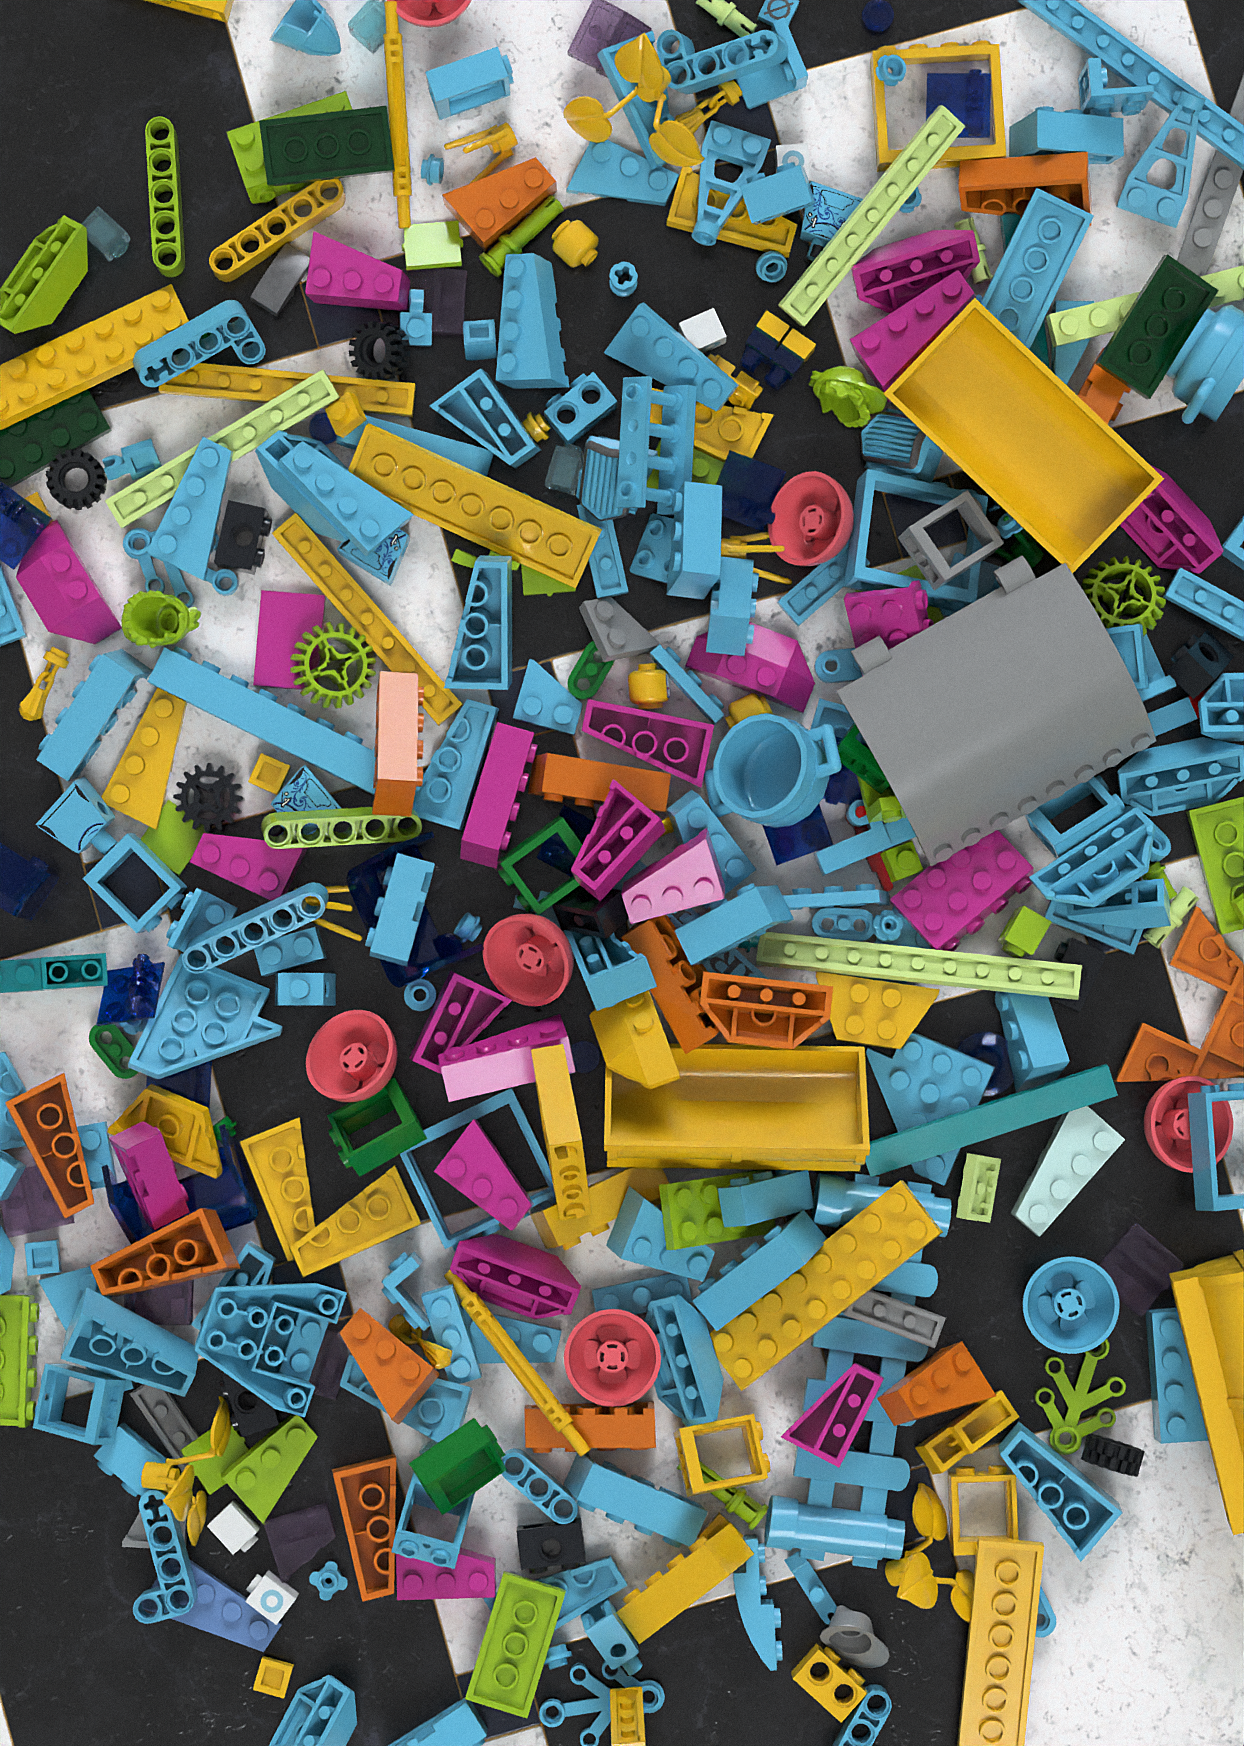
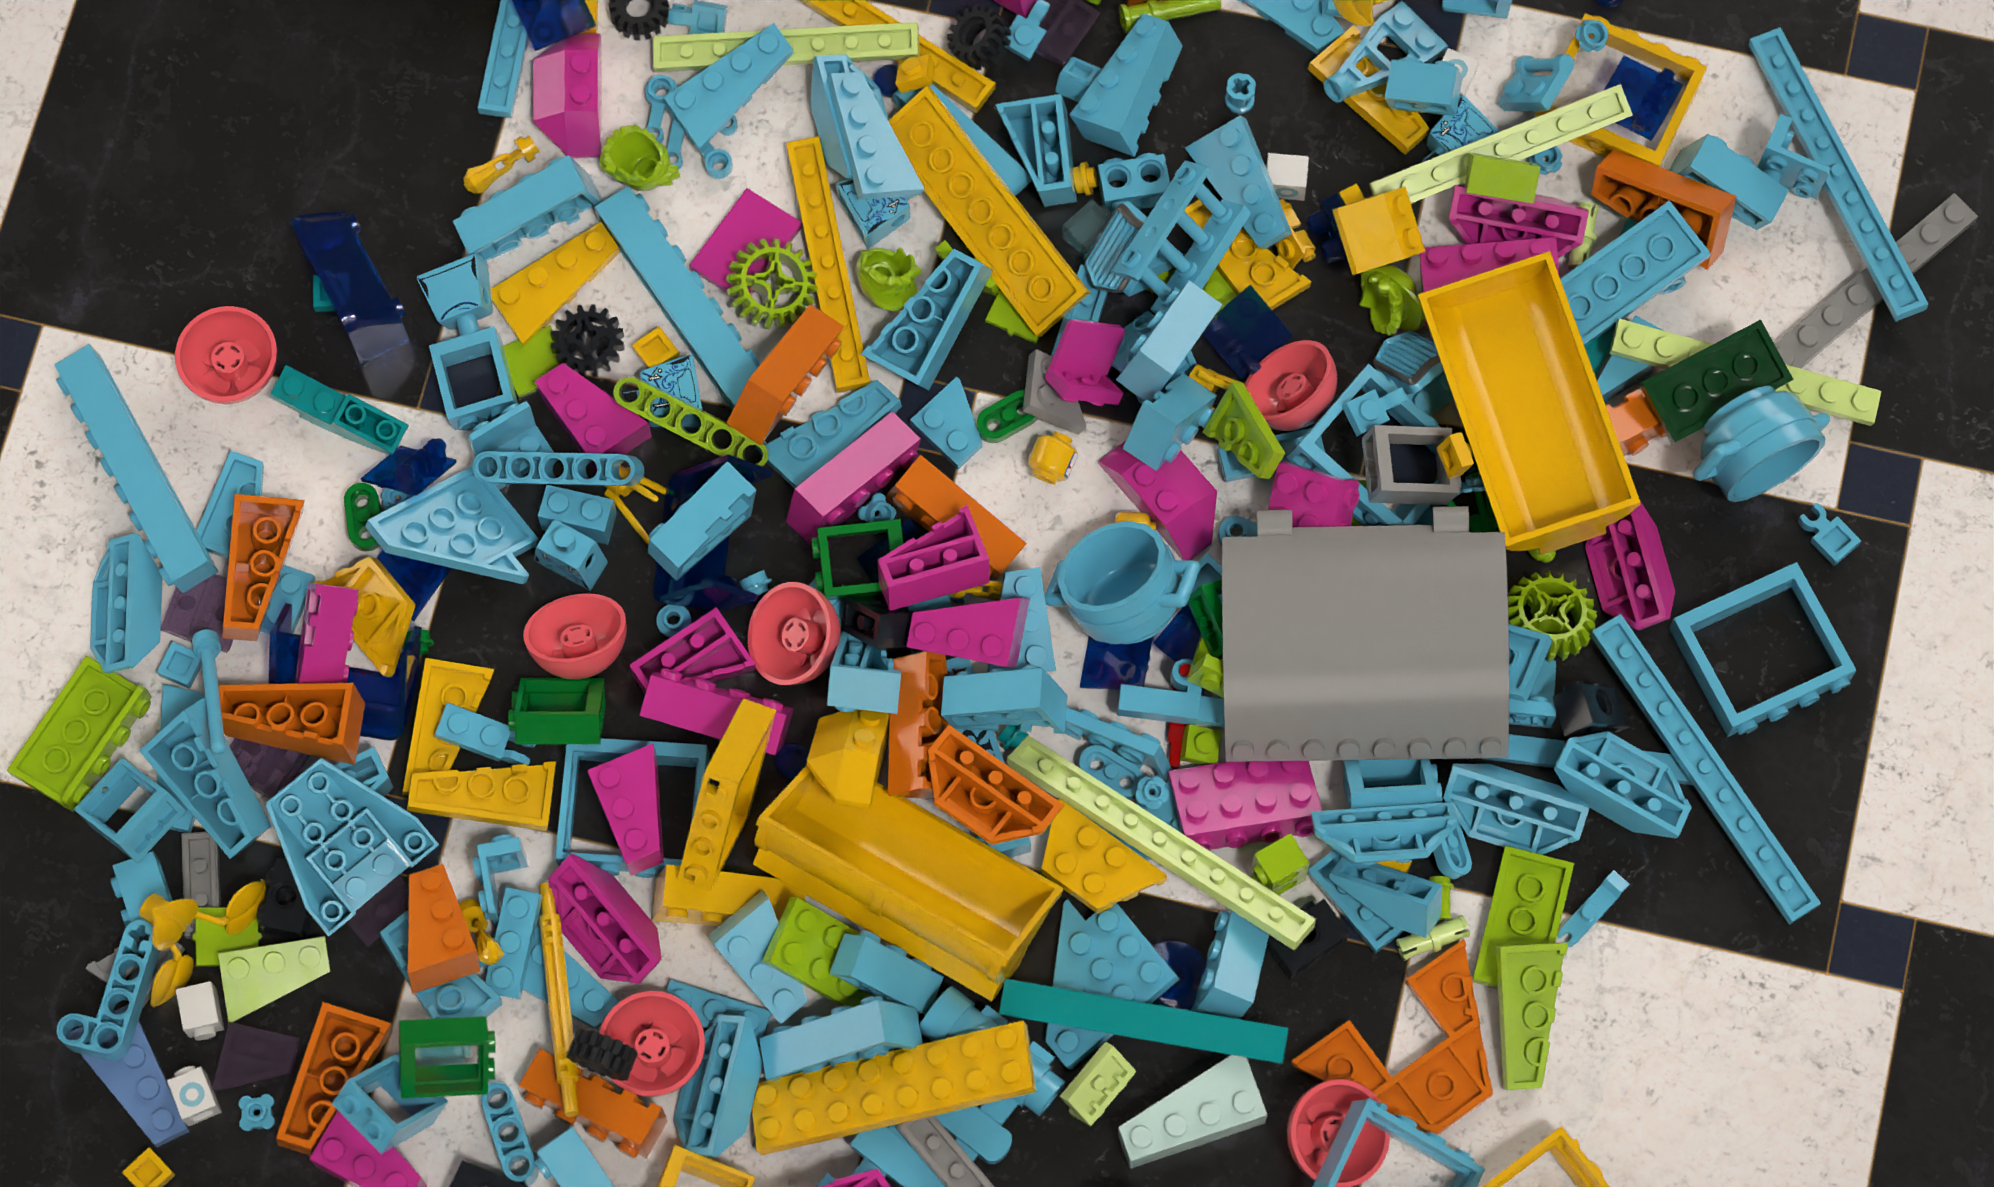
camera: 35 degrees right, 15 degrees down
black brick [214,500,272,575] -> none
yellow head [551,220,599,268] -> none
dark pink wedge [582,699,714,788] -> none
medium azure plate [650,644,725,726] -> none
medium azure plate [755,251,787,282] -> none
medium azure plate [1116,91,1206,228] -> none
none -> medium azure piece [192,629,225,755]
none -> medium azure hinge [434,702,536,766]
none -> black tyre [567,1028,638,1081]
none -> lime hair [857,248,922,311]
none -> medium azure plate [858,493,896,534]
none -> dark pink bracket [1044,319,1125,406]
none -> lime wing [1203,382,1285,479]
none -> yellow slope [1333,186,1425,275]
none -> medium azure plate [1342,387,1408,436]
none -> yellow plate [1437,432,1474,479]
none -> lime hinge [1465,152,1541,204]
none -> medium azure plate [1497,54,1574,111]

